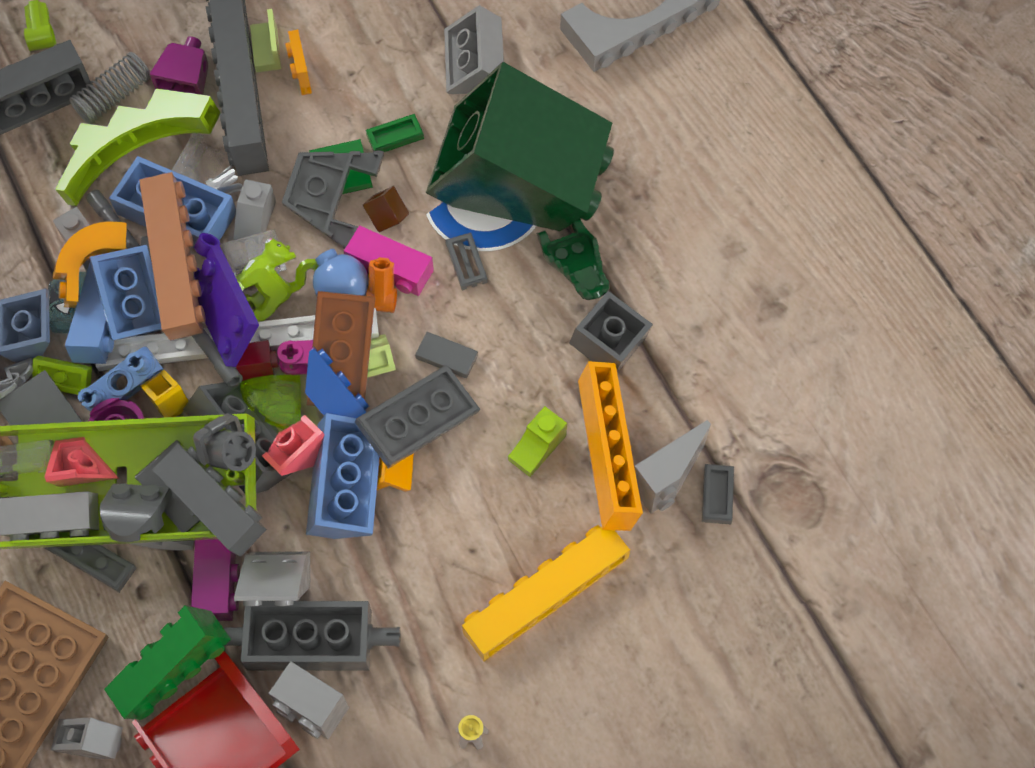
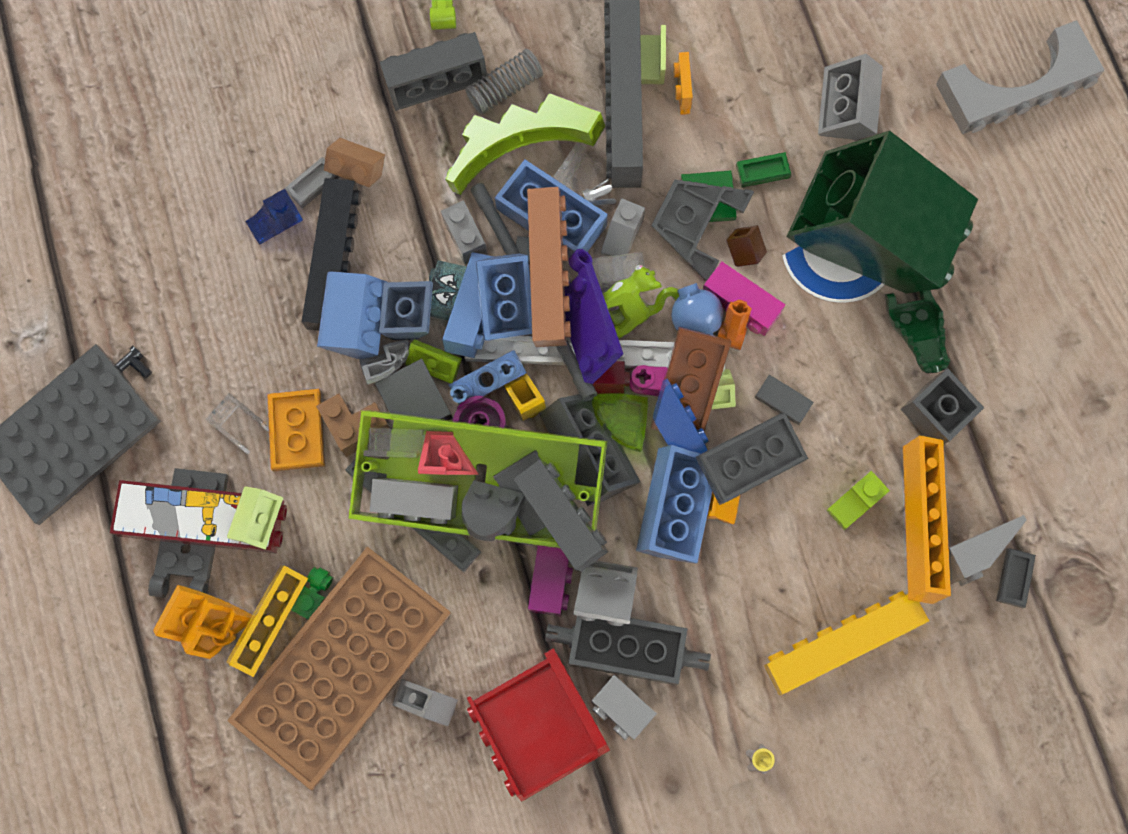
camera: 15 degrees right, 10 degrees up
light orange arch [53,222,127,308] -> none
green wedge [104,605,232,720] -> none
magenta torso [150,36,208,95] -> none
dark grey piece [193,413,256,471] -> none
coral slope [262,415,325,476] -> none
dark grey tile [445,232,488,291] -> none

